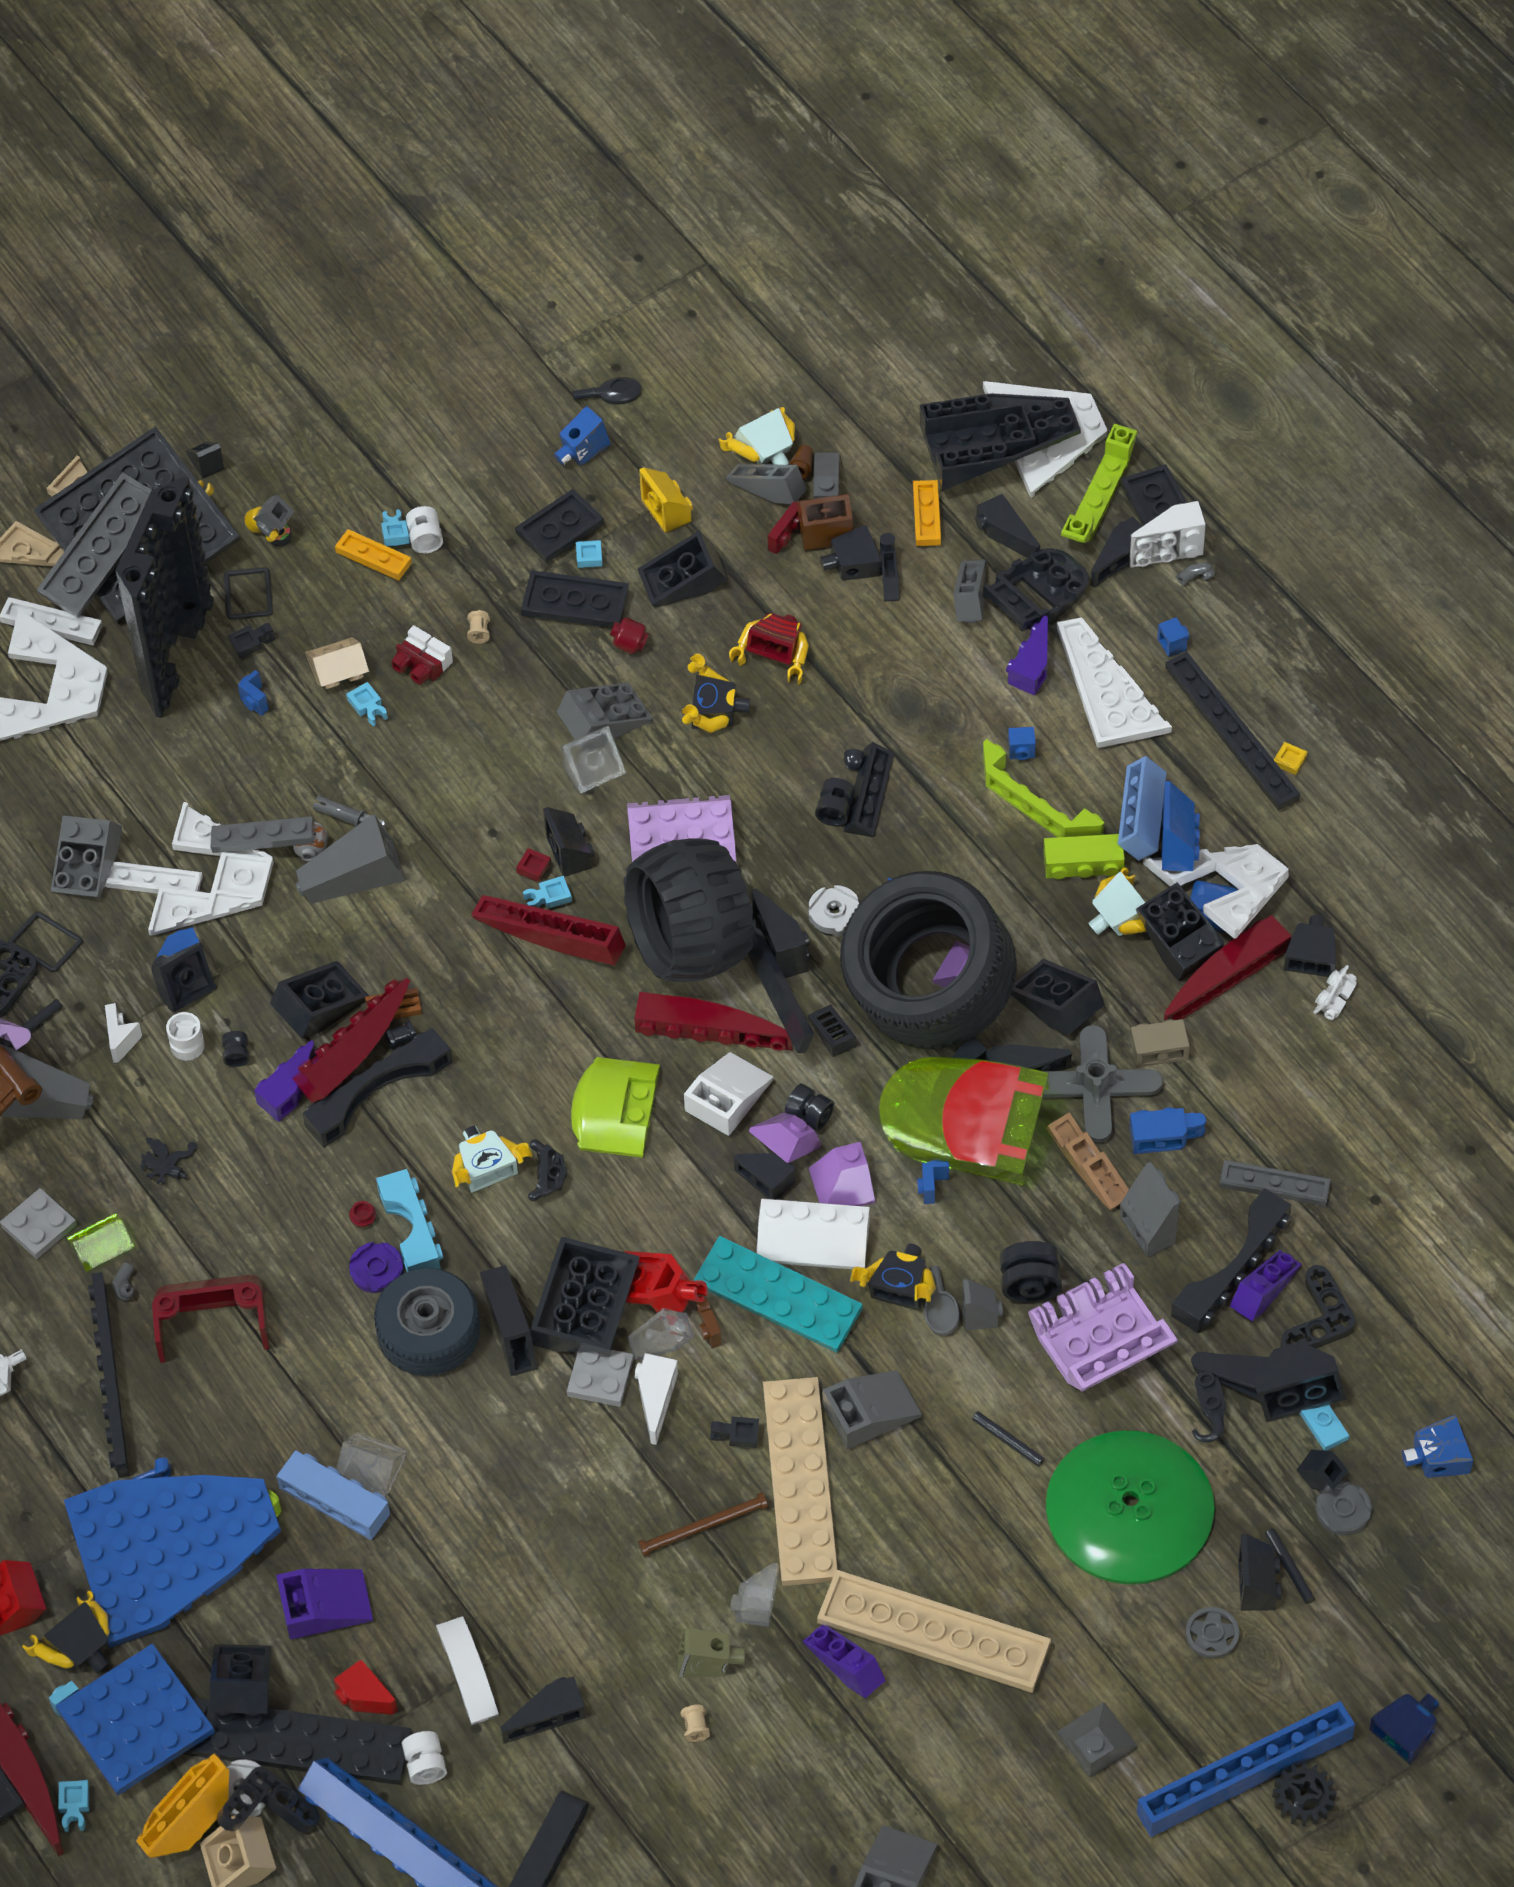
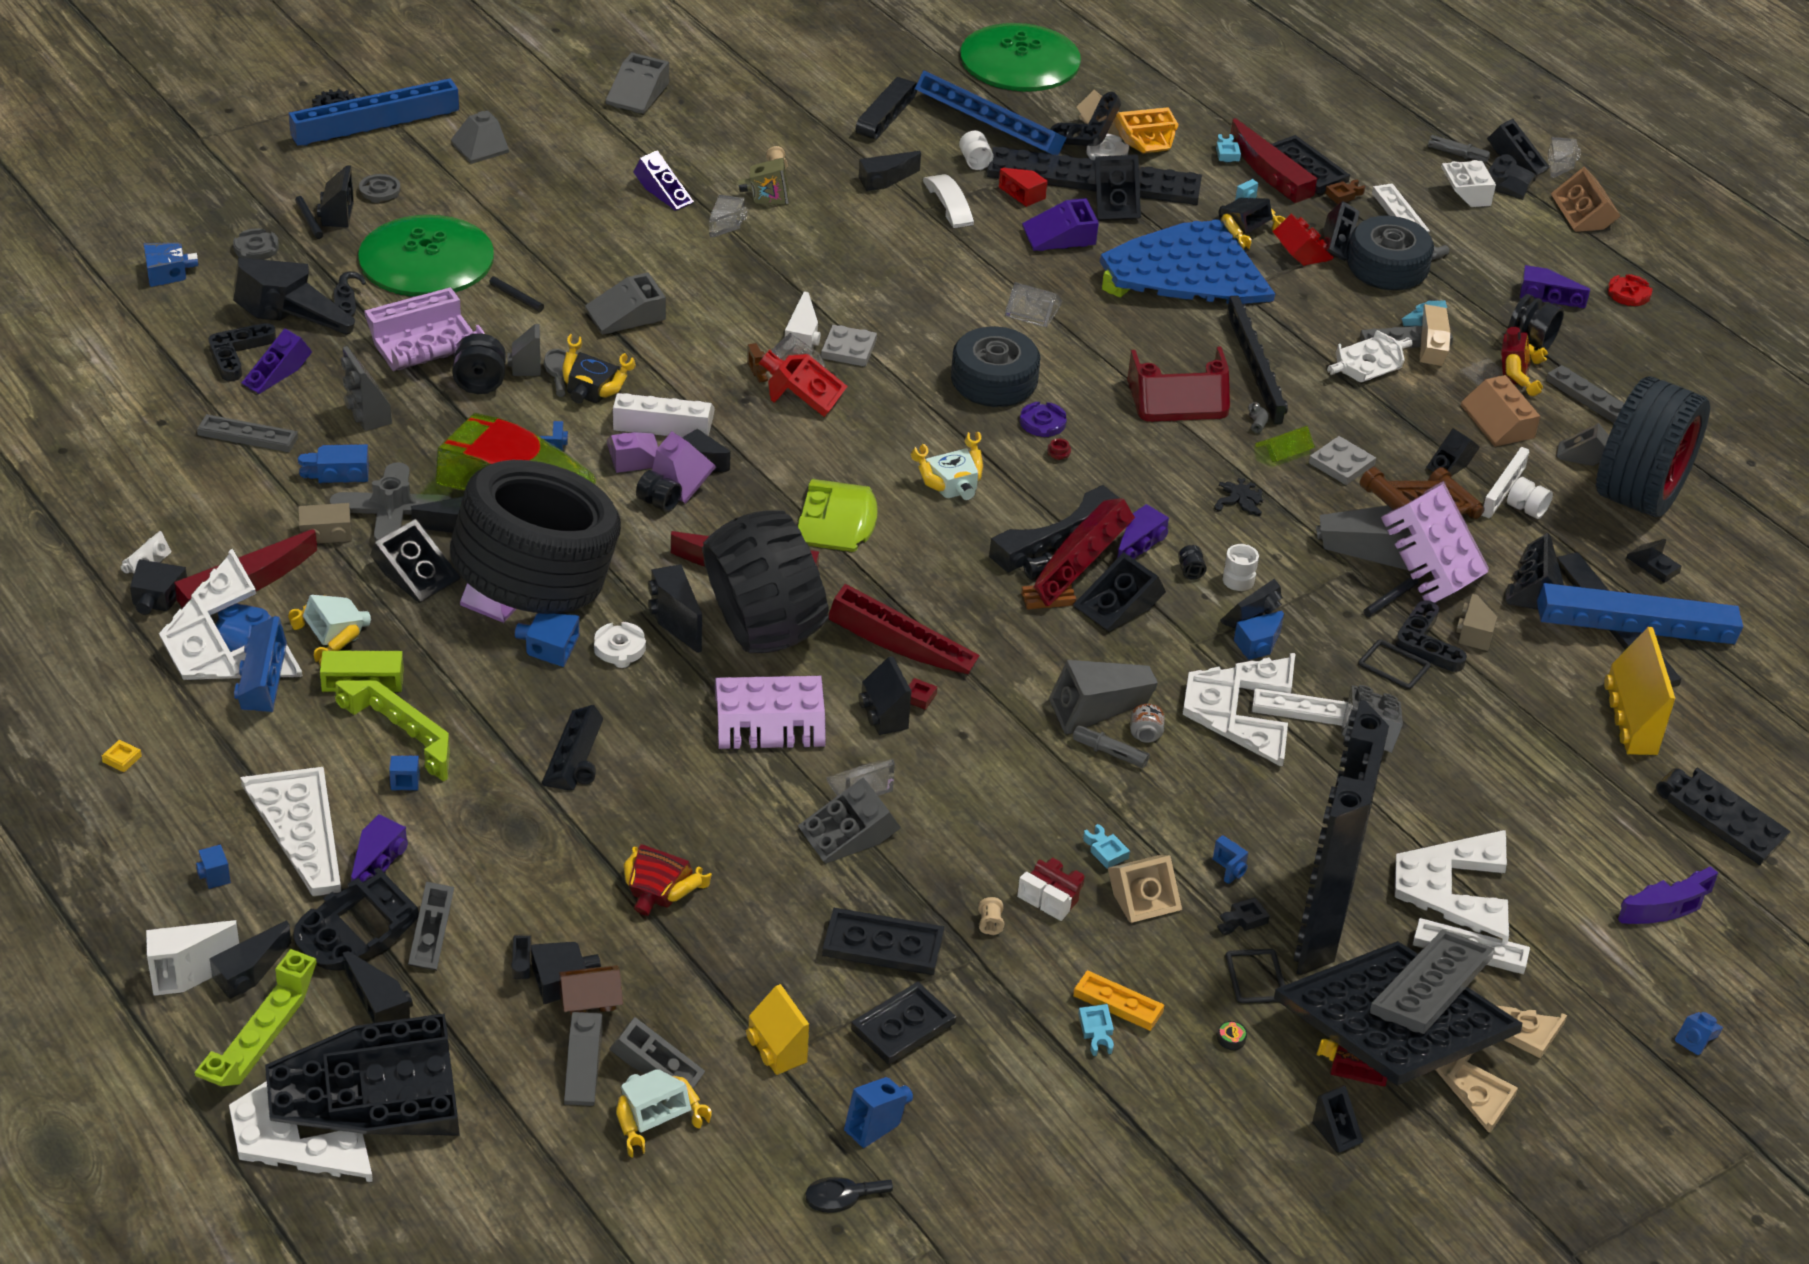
camera: 175 degrees right, 15 degrees down
blue plate [56,1643,215,1796] -> none
white slope [105,1003,142,1063] -> none
blue hand [132,1458,171,1479] -> none
dark grey plate [210,816,315,853] -> none
dark grey piece [244,495,294,542] -> none
medium blue brick [277,1450,390,1540] -> none
medium azure arch [376,1169,443,1273] -> none
white wheel [406,506,443,554] -> none
black slope [480,1265,537,1376] -> none
medium azure plate [523,876,572,909] -> none
black piece [528,1139,568,1202] -> none
black slope [530,1236,640,1352] -> none
medium azure plate [576,540,602,568] -> none
dark red head [610,617,649,654] -> none
black slope [638,530,728,607] -> none
reddish brown bar [638,1492,768,1557] -> none
torso [682,654,750,733] -> none
white slope [684,1052,774,1136] -> none
teal plate [693,1236,863,1353] -> none
black plate [710,1416,759,1448] -> none
black tile [748,914,814,1053] -> none
tan plate [763,1377,837,1586] -> none
dark red plate [768,501,800,554] -> none
reddish brown cone [788,445,813,480] -> none
black slope [808,1004,856,1057] -> none
black wheel [815,778,855,826] -> none
tan plate [817,1570,1051,1693] -> none
light orange plate [913,480,941,546] -> none
medium nougat slope [1046,1112,1129,1210] -> none
medium blue brick [1118,756,1167,861] -> none
black plate [1120,464,1187,526] -> none
black slope [1136,882,1225,981] -> none
black plate [1165,652,1301,810] -> none
black arch [1171,1188,1292,1333] -> none
black brick [1296,1449,1348,1491] -> none
clear blue torso [1369,1694,1439,1765] -> none

